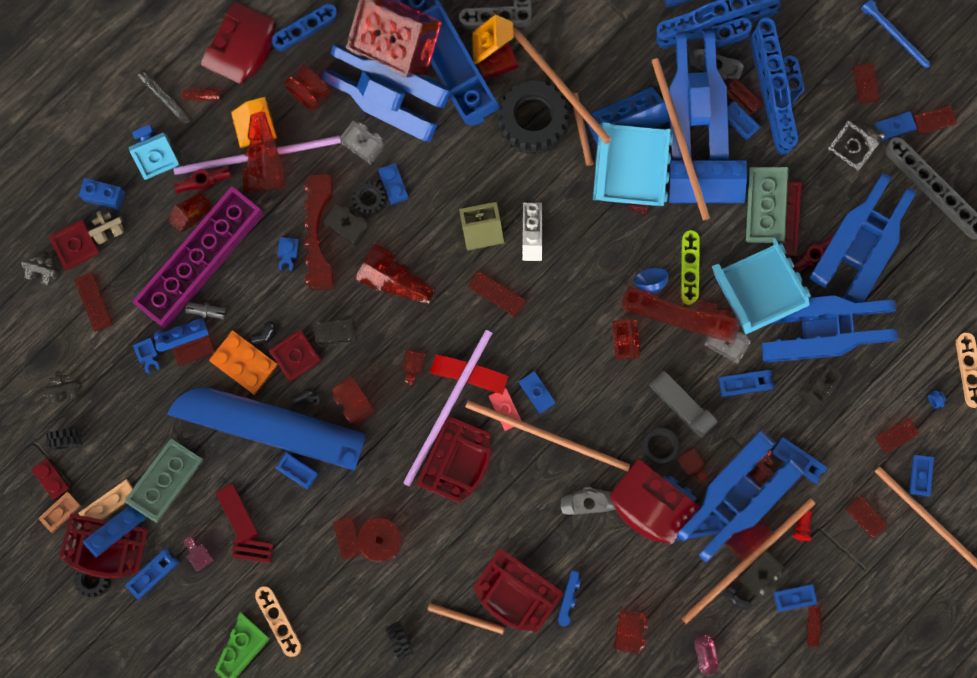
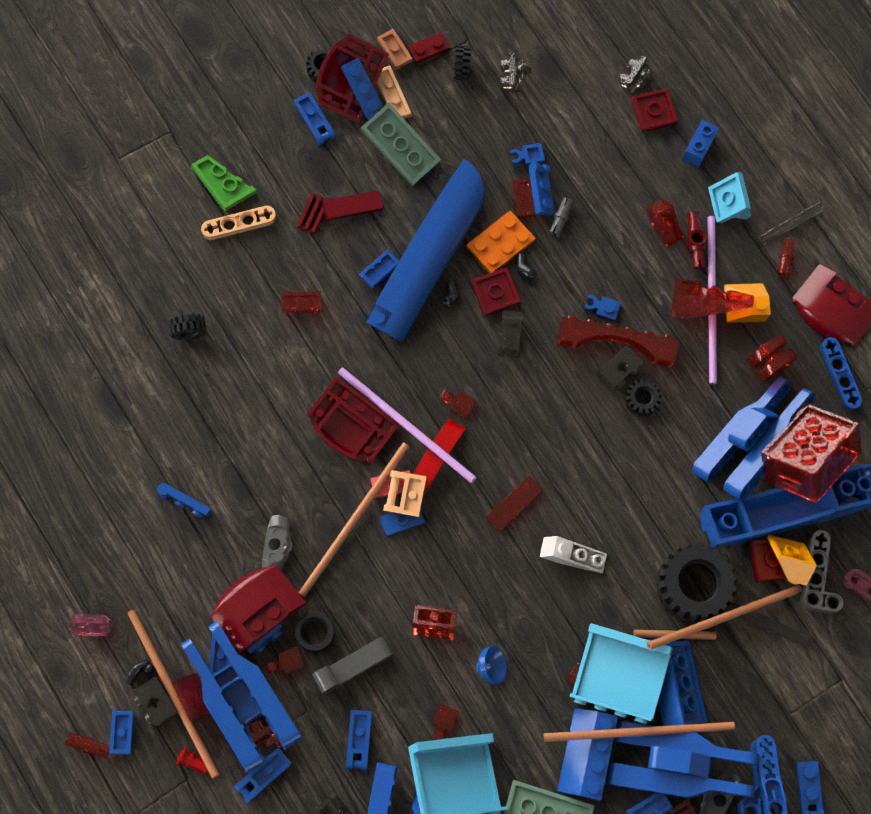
camera: 90 degrees right, 5 degrees down
clear red tile [74,272,113,332] -> none
dark tan hips [88,211,124,244] -> none
blue plate [132,125,156,142] -> none
magenta brick [132,186,264,330] -> none
clear pink plate [183,537,214,572] -> none
clear red slope [332,376,376,426] -> none
clear brick [339,121,384,164] -> none
clear red wedge [354,243,435,304] -> none
clear red wheel [357,518,402,563] -> none
blue plate [378,163,408,205] -> none
nougat bar [427,603,505,634] -> none
olive slope [459,202,504,251] -> none
dark red slope [473,548,564,632] -> none
clear red slope [614,610,648,654] -> none
clear red arch [621,286,740,344] -> none
lime beam [681,230,700,305] -> none
clear brick [704,322,751,364] -> none
none -> light nougat plate [383,470,427,517]

